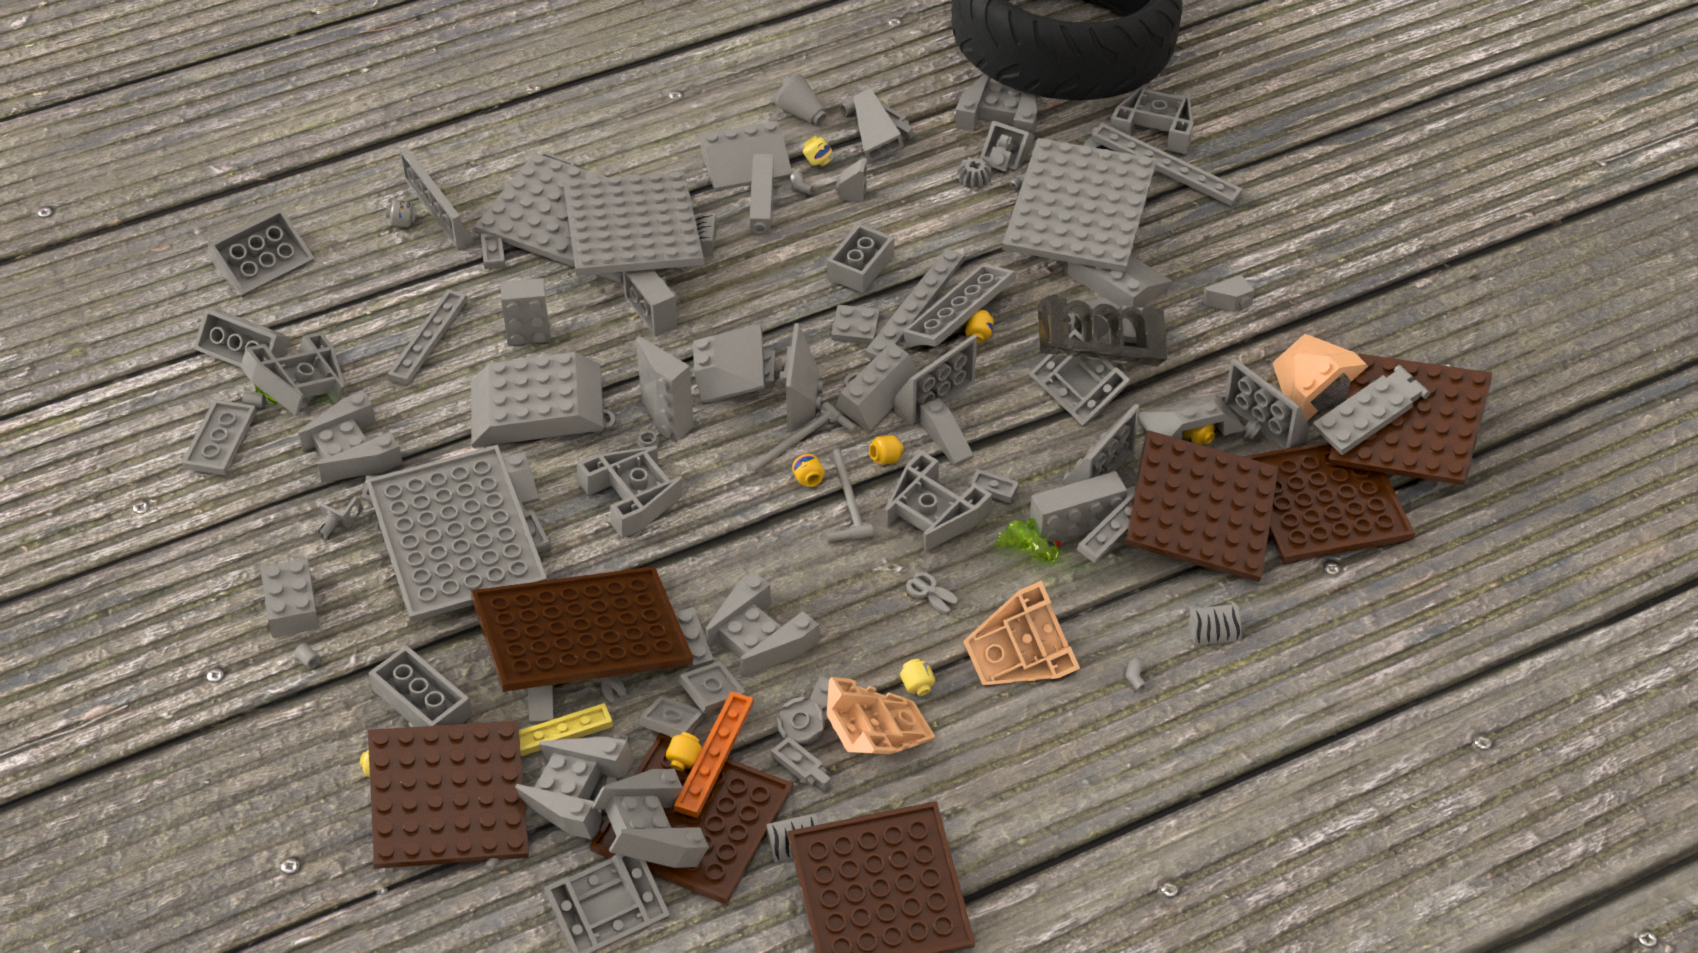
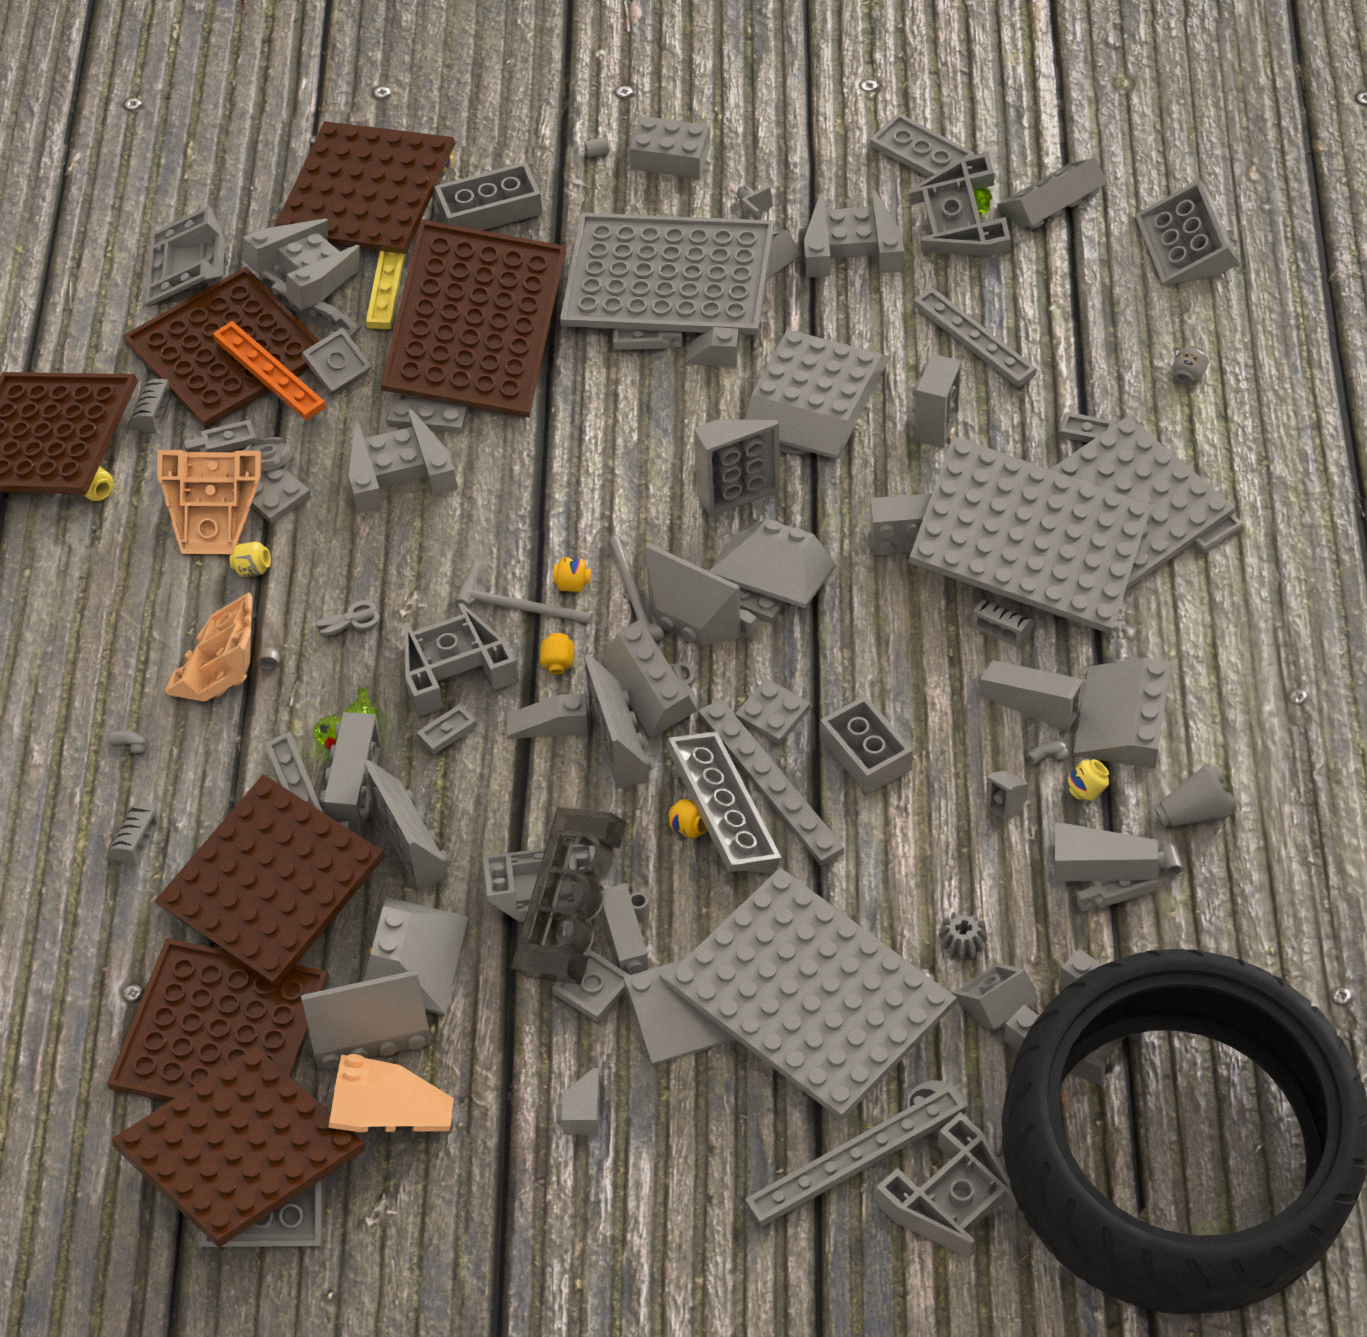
camera: 120 degrees right, 5 degrees up
light grey arch [399,146,476,249] -> none
light grey wedge [577,446,682,538] -> none
light grey wedge [591,769,709,868] -> none
yellow head [666,732,702,772] -> none
light grey plate [679,661,746,713] -> none
light grey plate [988,134,1013,172] -> none
light grey hinge [1313,365,1430,455] -> none

